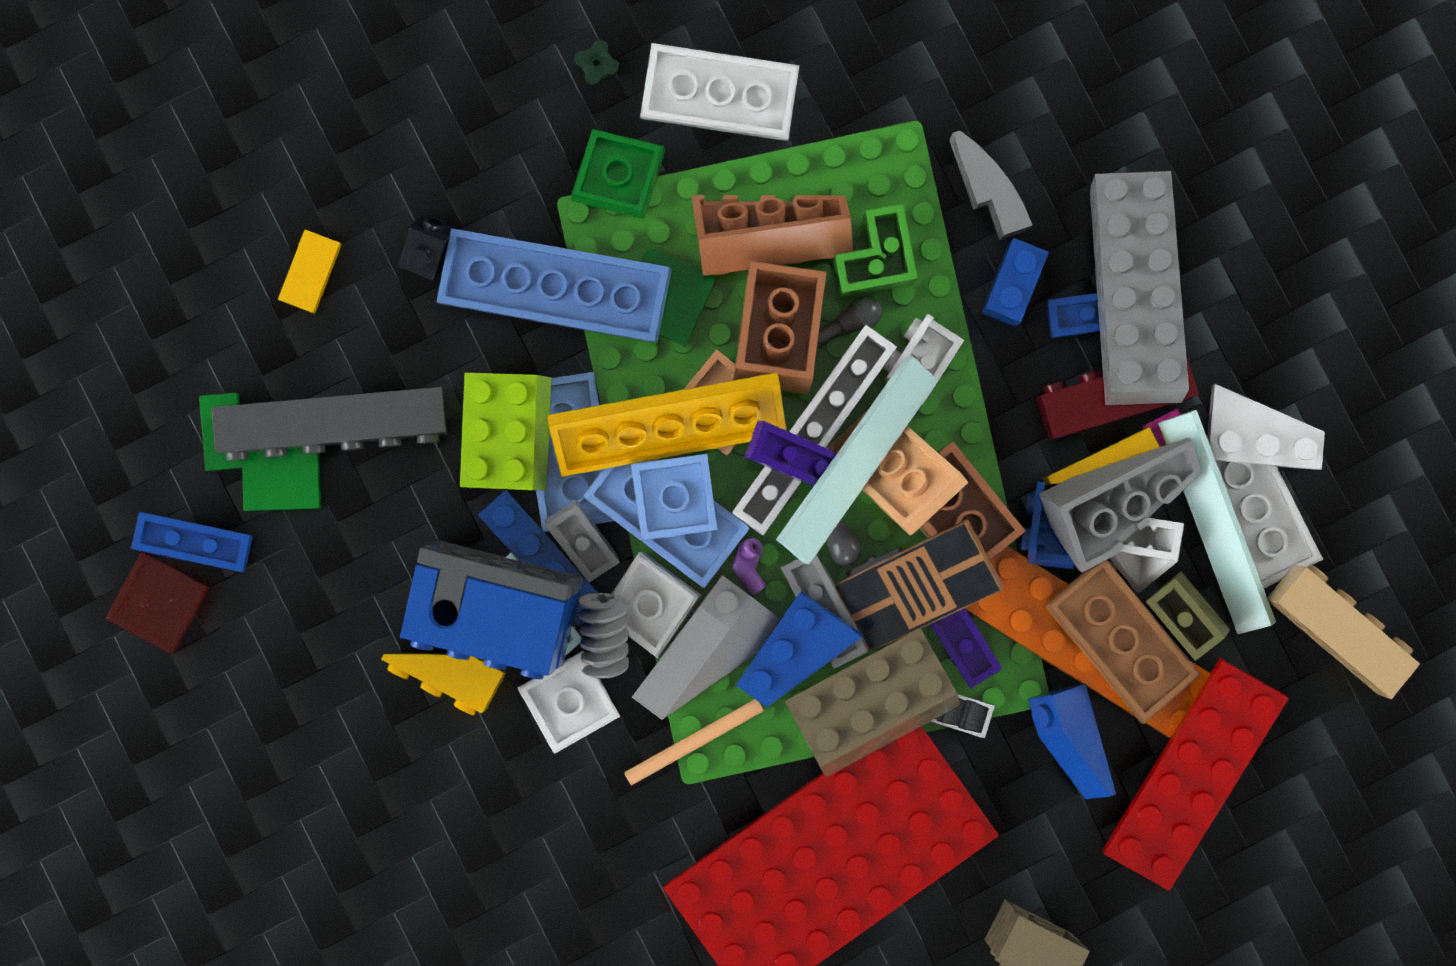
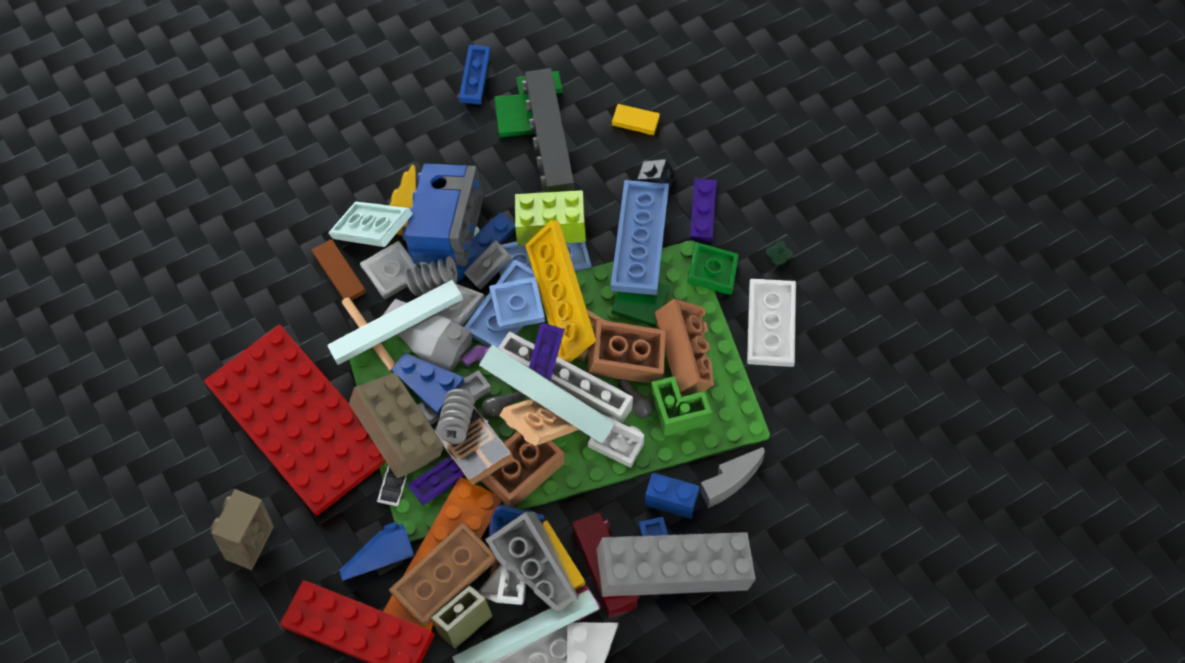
camera: 90 degrees right, 25 degrees down
clear red tile [105,552,210,654] -> none
none -> dark orange tile [312,239,366,301]
none -> light aqua tile [327,280,463,365]
none -> light aqua tile [329,201,413,247]
none -> light grey piece [437,389,475,444]
none -> dark purple plate [690,178,717,242]

